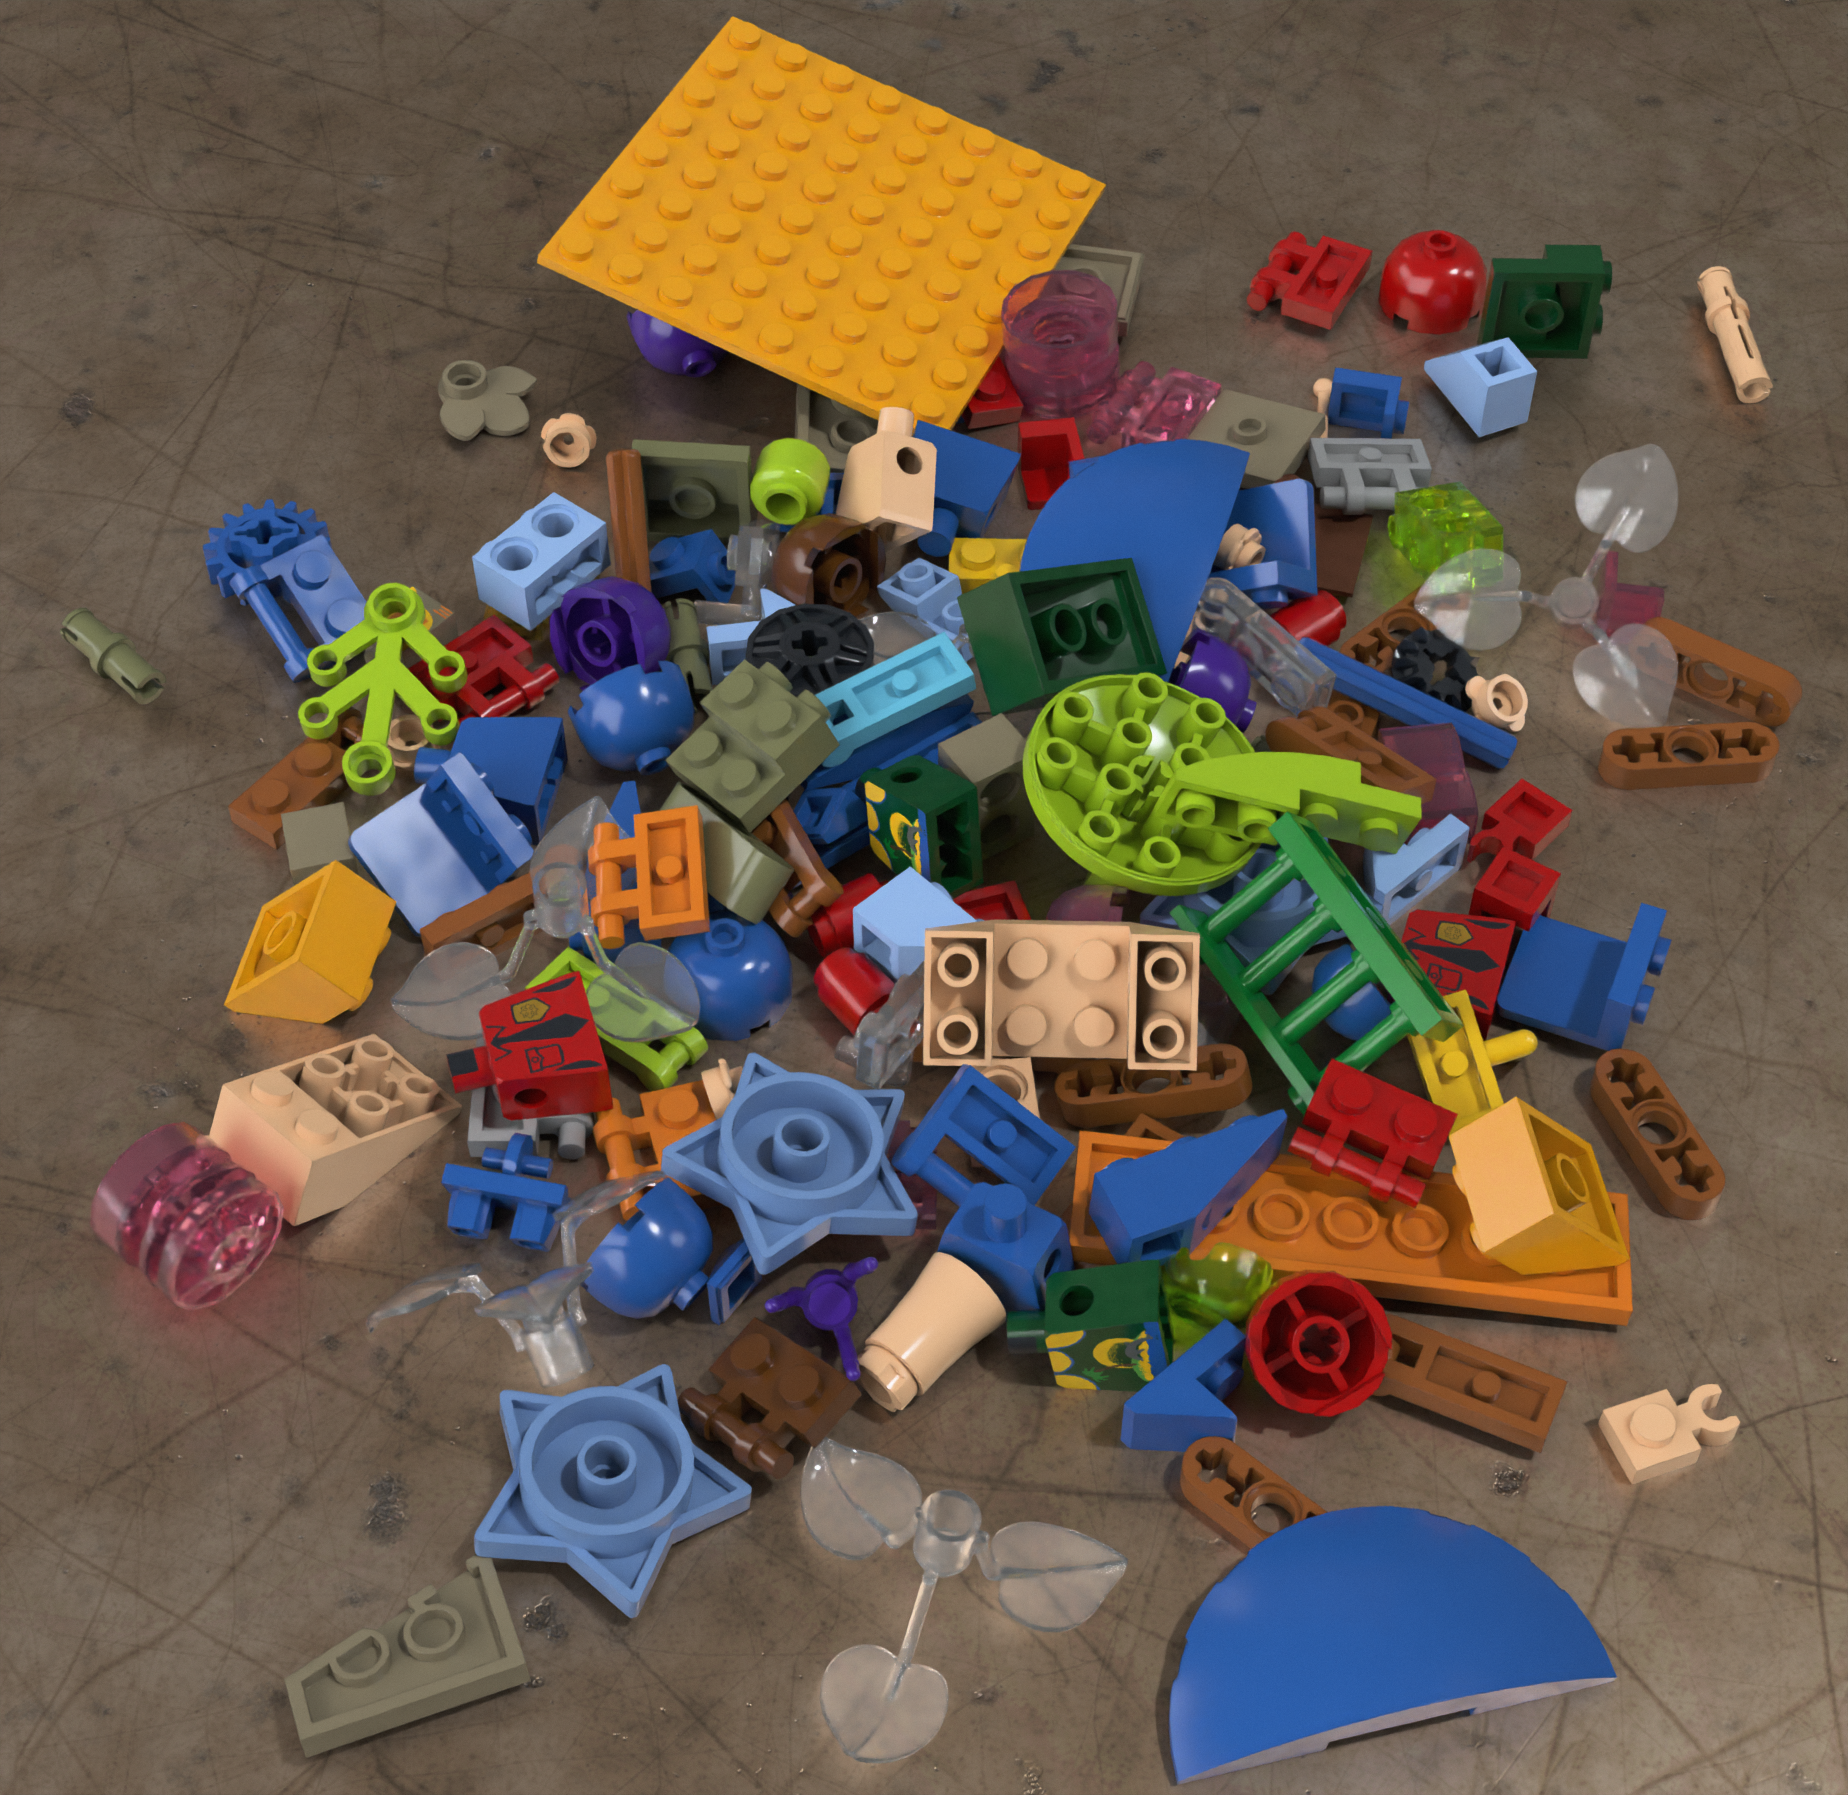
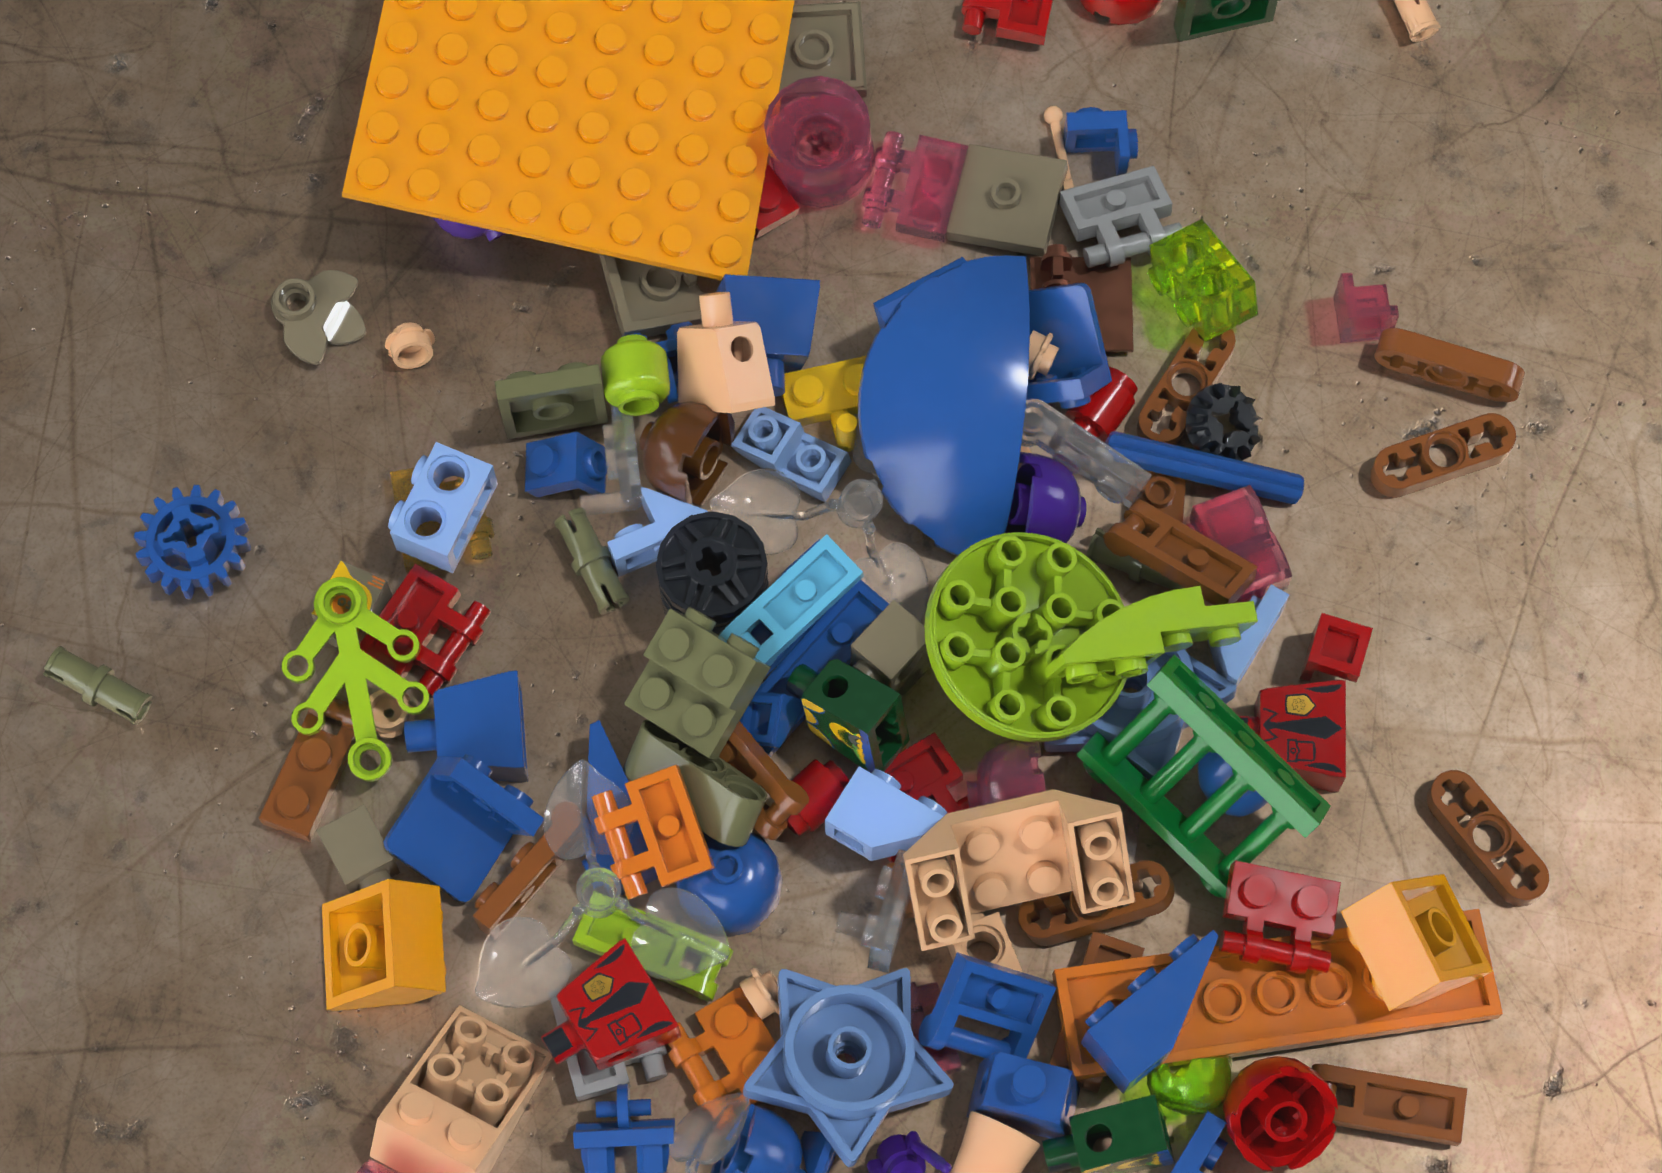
camera: 15 degrees left, 20 degrees up
plate [229,534,366,683] -> none
dark purple cylinder [550,576,671,691] -> none
blue cylinder [568,661,695,775] -> none
dark orange axle [606,448,651,592] -> none
red brick [813,947,908,1042] -> none
dark green slope [957,557,1167,717] -> none
red panel [1017,417,1085,510] -> none
yellow plate [1407,990,1538,1135] -> none
clear plant [1414,444,1678,728] -> none
light blue slope [1424,337,1537,437] -> none
light nougat plate [1465,674,1528,733] -> none
red plate [1467,778,1573,863] -> none
blue bracket [1495,903,1672,1051] -> none
light nougat plate [1598,1384,1740,1484] -> none

